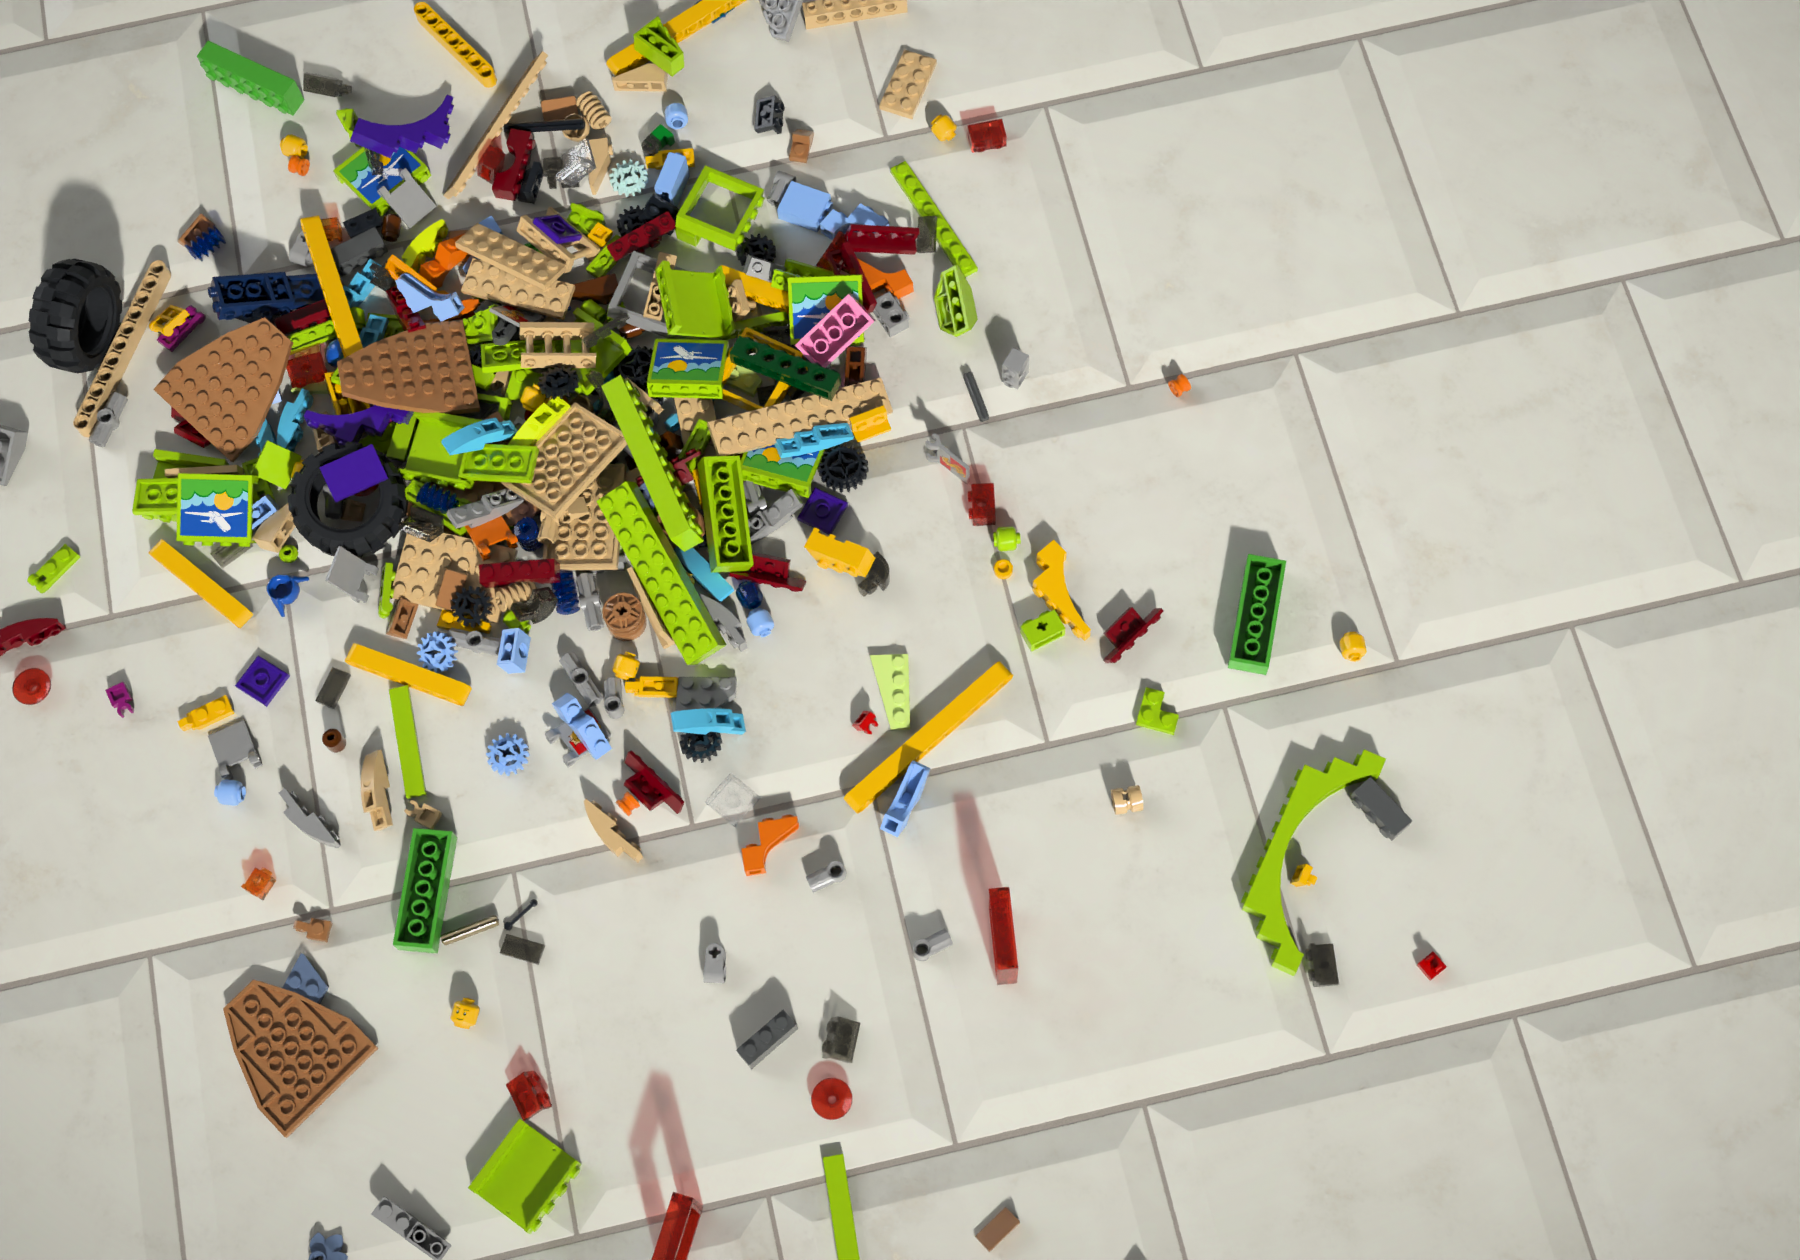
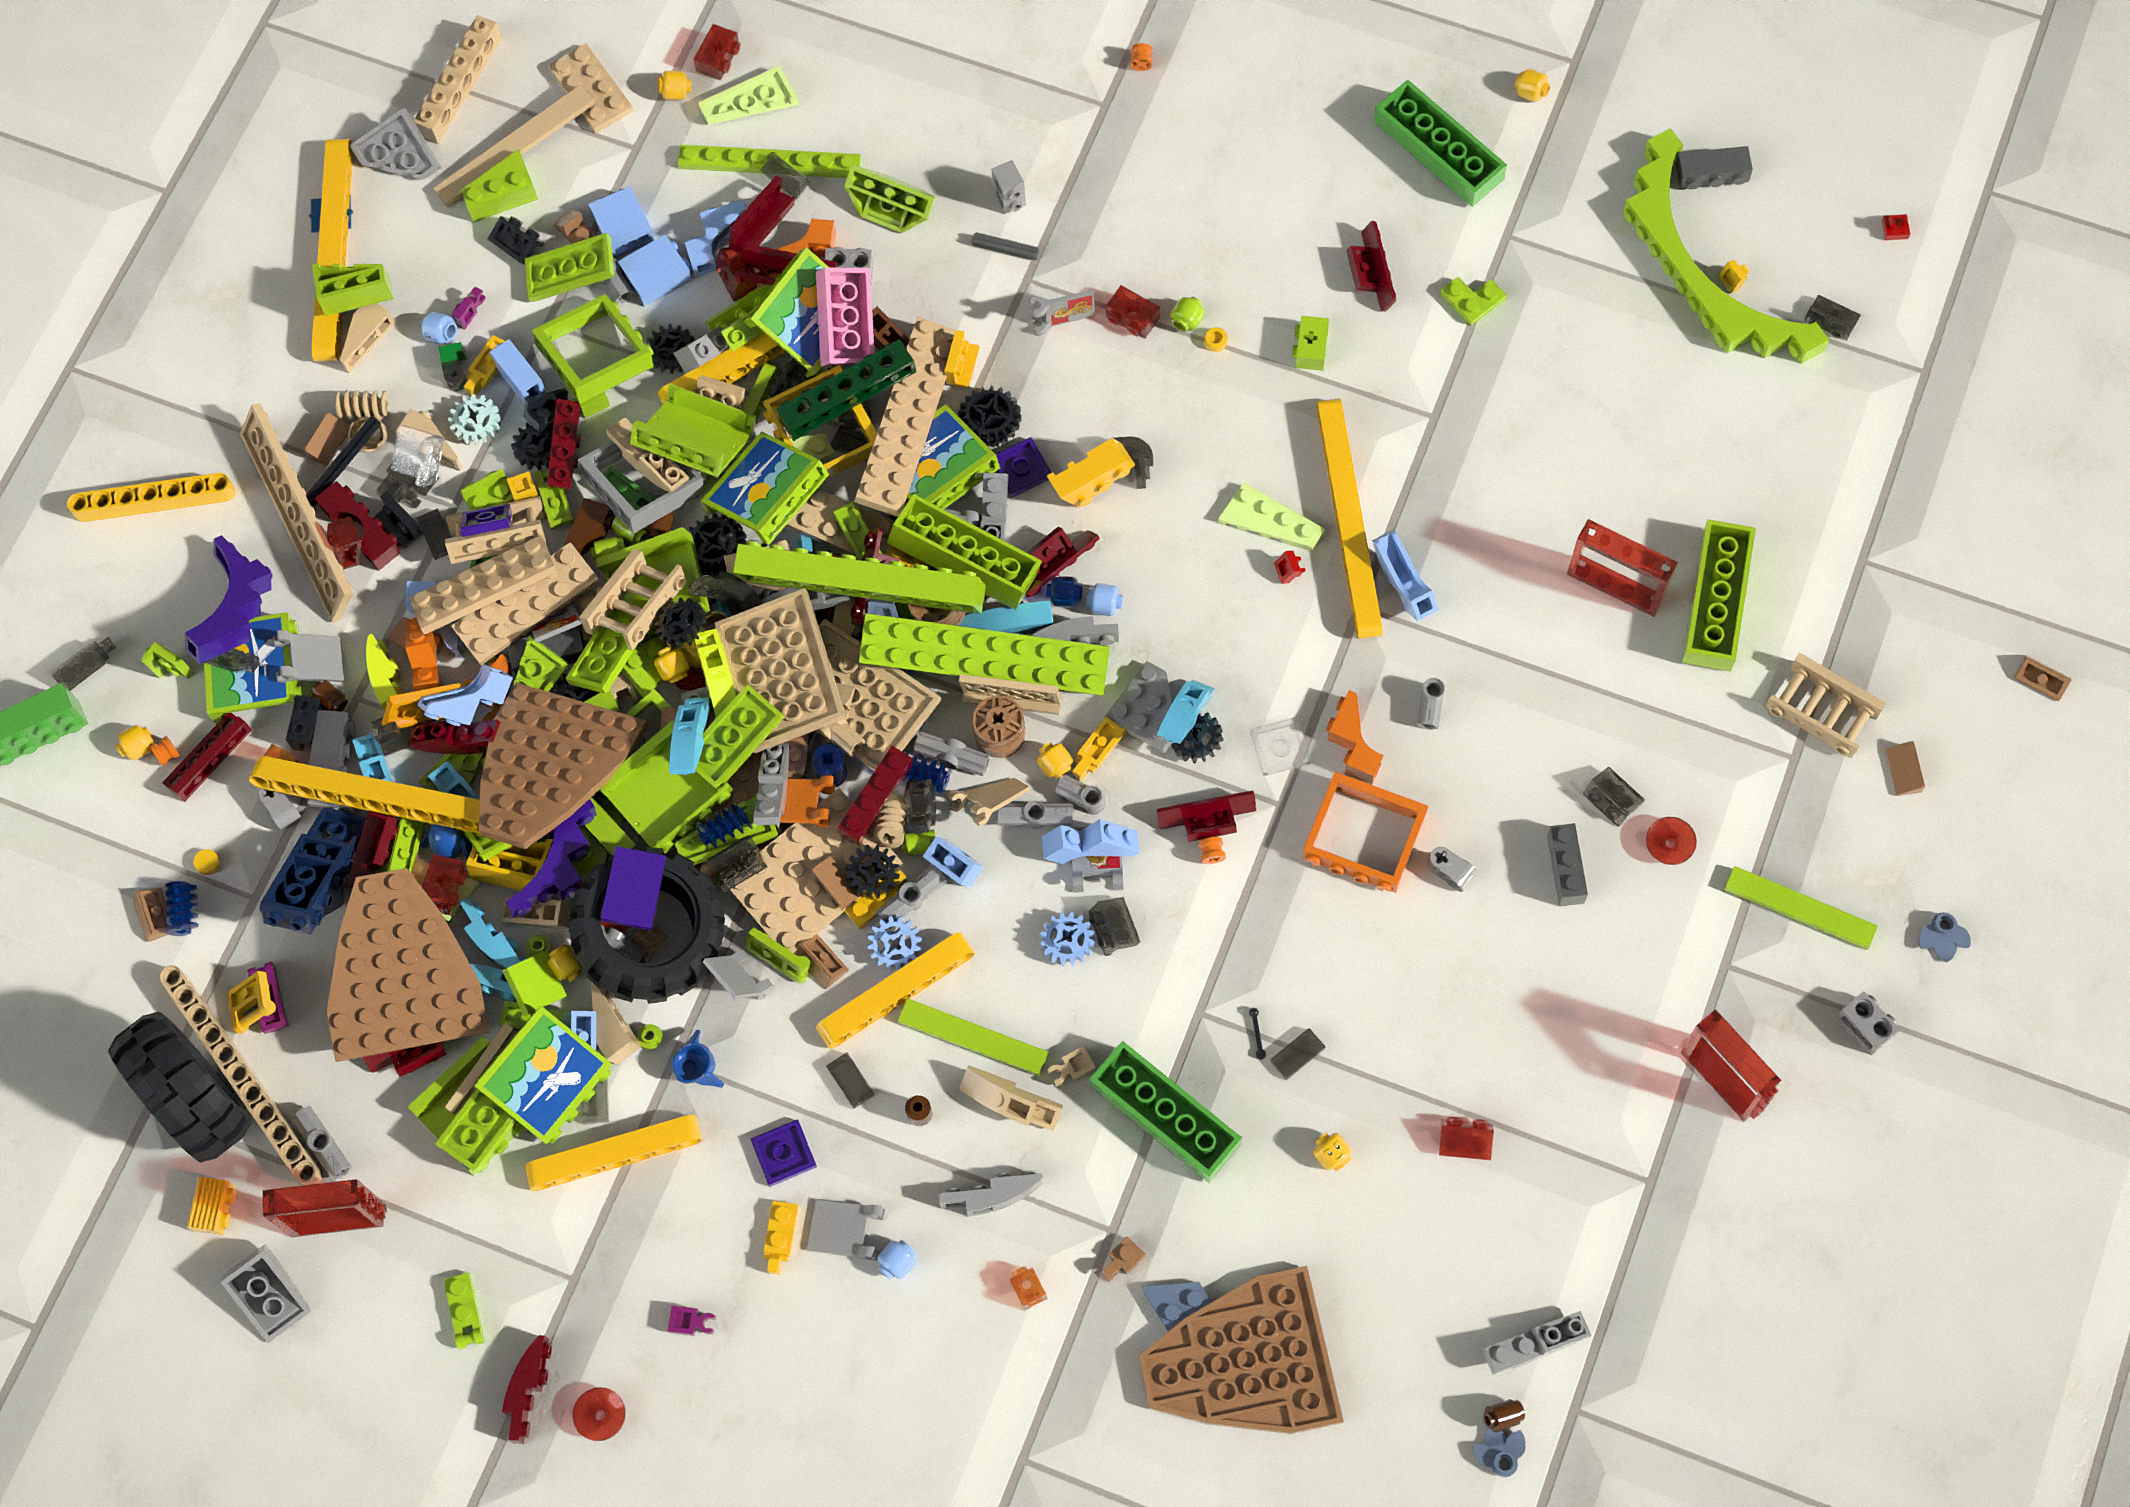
camera: 55 degrees left, 0 degrees up
dark tan axle [441,915,499,945] -> none
lime panel [468,1118,581,1234] -> none
dark grey beam [492,318,517,346] -> none
clear smoke hinge [582,313,630,348] -> none
tan slope [584,799,643,863] -> none
medium azure slope [774,423,854,458] -> none
light grey piece [913,929,953,961] -> none
yellow arch [1032,540,1091,641] -> none
tan wheel [1111,785,1143,815] -> none
none -> dark red fence [162,713,252,802]
none -> yellow brick [187,1176,236,1235]
none -> yellow tile [193,849,220,875]
none -> clear red window [262,1179,387,1238]
none -> clear smoke tile [416,508,451,560]
none -> tan tile [433,84,595,208]
none -> magenta plate [452,286,486,330]
none -> lime wedge [461,149,538,222]
none -> lime plate [525,233,614,303]
none -> lime plate [526,935,552,957]
none -> light blue brick [589,186,655,258]
none -> bright green plate [603,465,656,511]
none -> yellowish green wing [698,66,800,125]
none -> tan flag [946,778,1030,826]
none -> clear smoke bracket [1088,897,1141,956]
none -> orange window [1302,771,1429,893]
none -> reddish brown brick [1483,1399,1525,1432]
none -> lime brick [1682,519,1756,672]
none -> tan fence [1765,652,1886,758]

